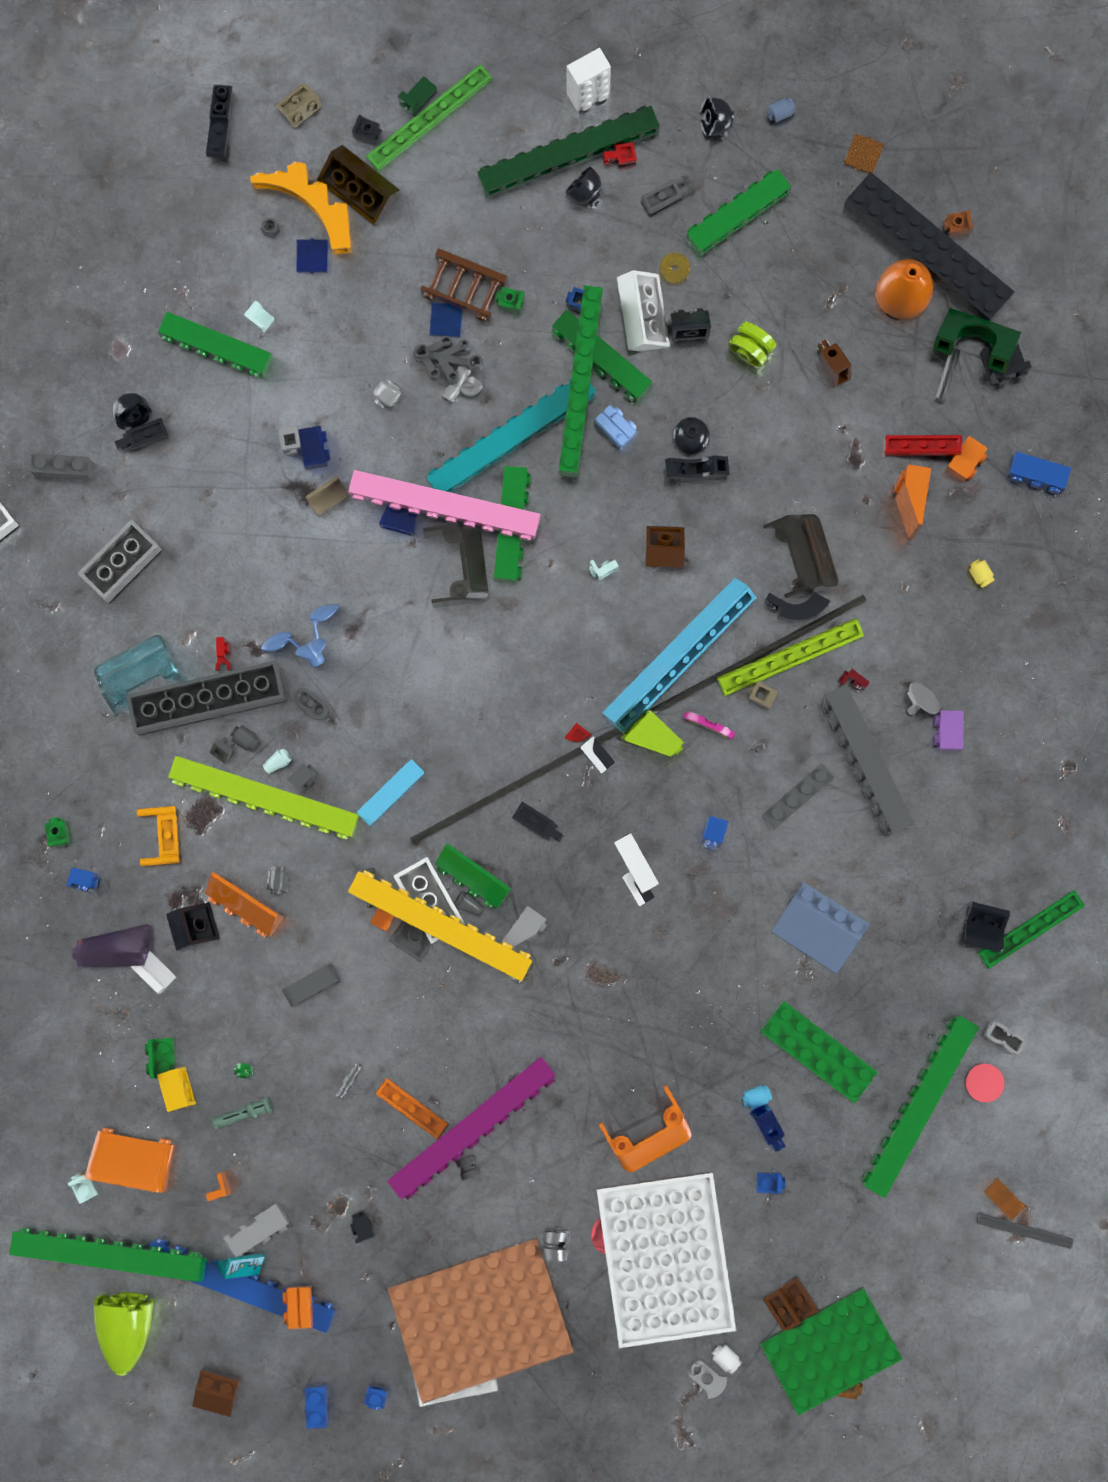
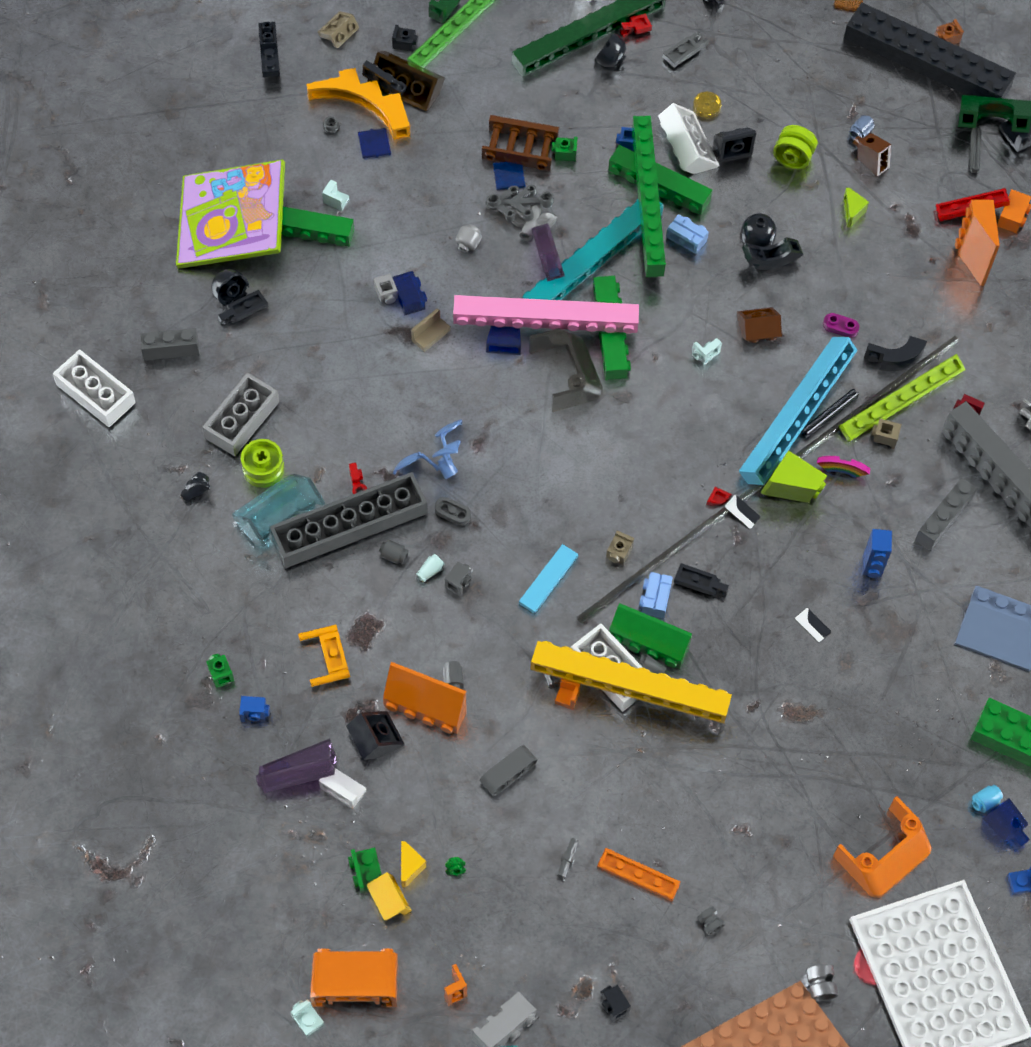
camera: 15 degrees left, 20 degrees down
lime brick [168,756,360,840] -> none
dark grey tile [210,737,235,764] -> none
sand green pin [212,1096,272,1130] -> none
magenta brick [387,1057,556,1200] -> none
dark grey tile [389,921,433,963] -> none
light grey slope [500,906,547,947] -> none
white tile [614,834,659,893] -> none
green brick [686,169,791,256] -> none
clear smoke windscreen [763,514,838,598] -> none
orange cylinder [875,259,933,320] -> none
none -> tile [176,159,285,269]
none -> black animal [180,472,211,501]
none -> lime wheel [241,439,285,488]
none -> black hinge [362,60,407,96]
none -> yellow slope [401,841,426,887]
none -> clear purple slope [531,223,565,282]
none -> dark tan brick [606,531,634,565]
none -> light blue brick [639,572,673,619]
none -> black axle [801,389,859,438]
none -> magenta plate [823,313,860,338]
none -> lime slope [843,188,869,227]
none -> sand blue brick [849,115,874,139]

